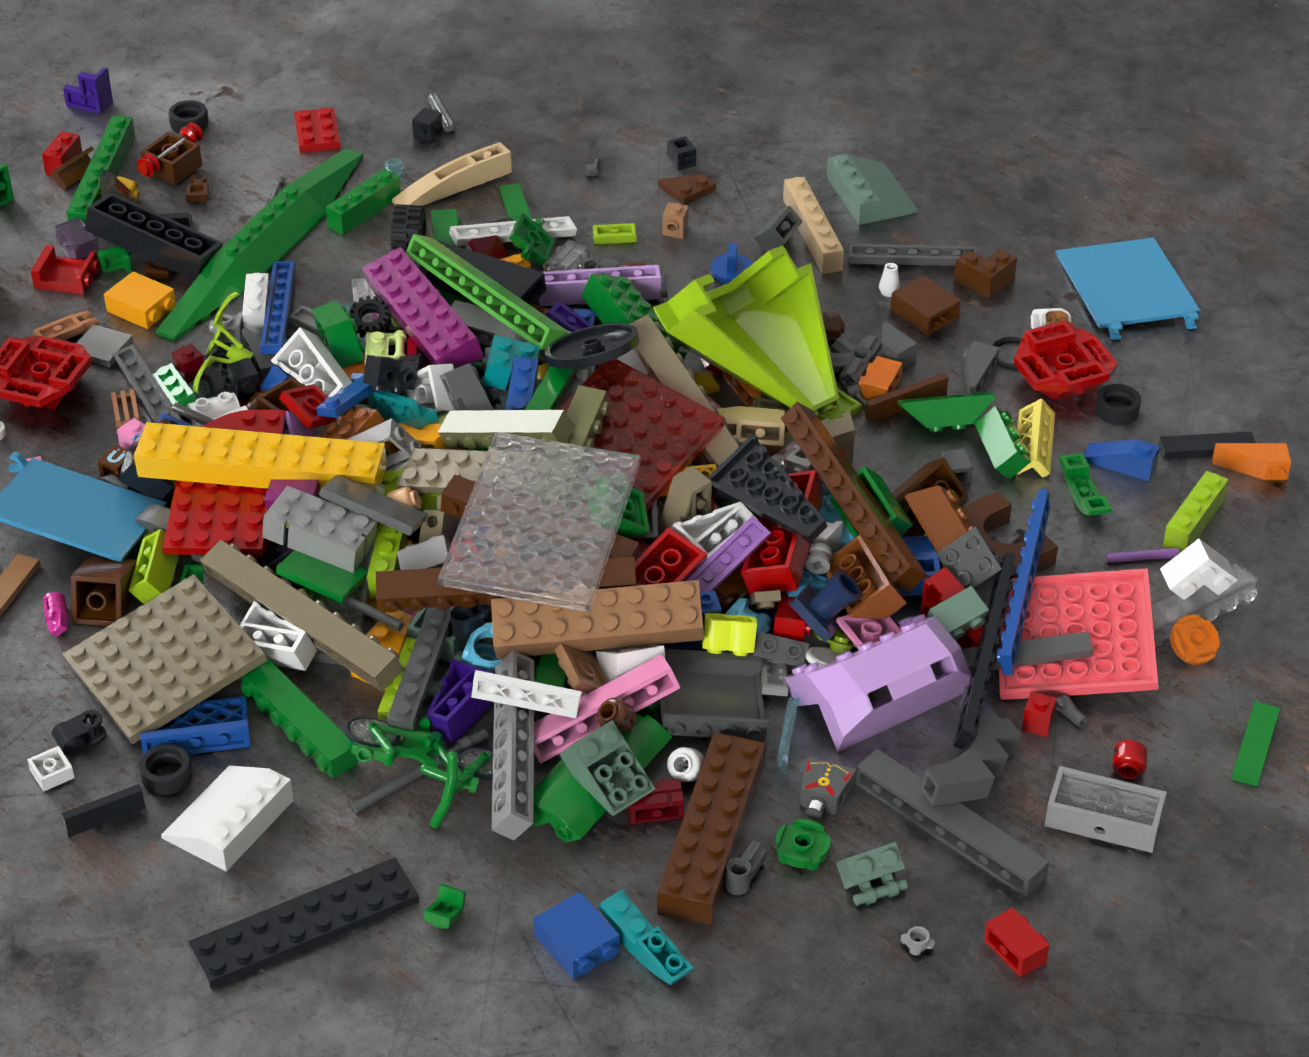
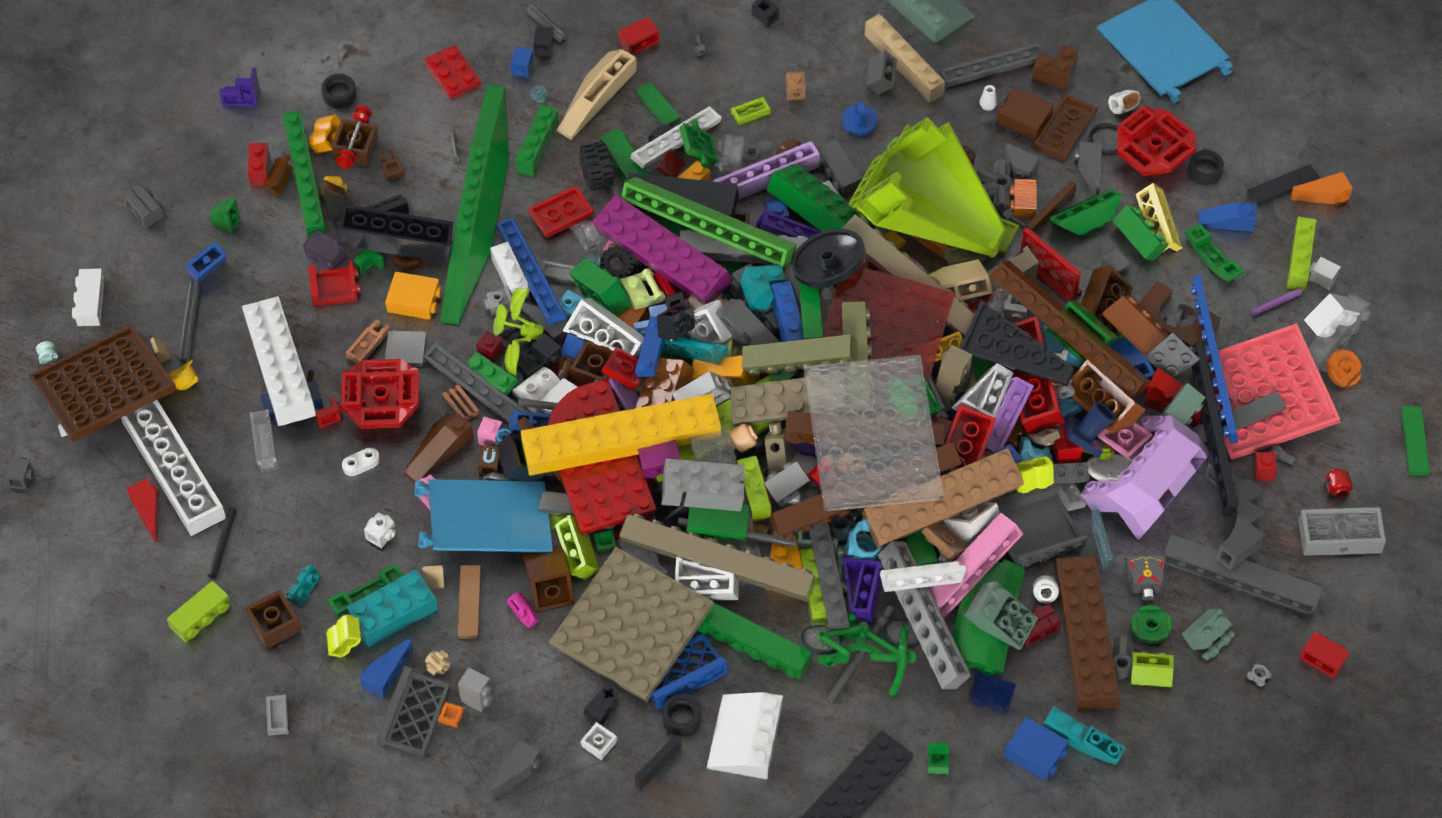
camera: 20 degrees left, 15 degrees up
dark grey tile [319,475,427,535] -> none
reddish brown head [597,698,637,736] -> none
reddish brown wing [658,174,716,205] -> none
none -> light orange brick [308,114,341,154]
none -> reddish brown wedge [404,413,474,482]
none -> blue brick [510,47,534,77]
none -> red plate [528,185,594,238]
none -> red brick [618,17,660,55]
none -> clear blue brick [969,673,1016,712]
none -> red fence [1016,227,1082,303]
none -> reddish brown tile [1033,93,1098,161]
none -> lime brick [1131,651,1174,687]
none -> white brick [1309,257,1341,290]

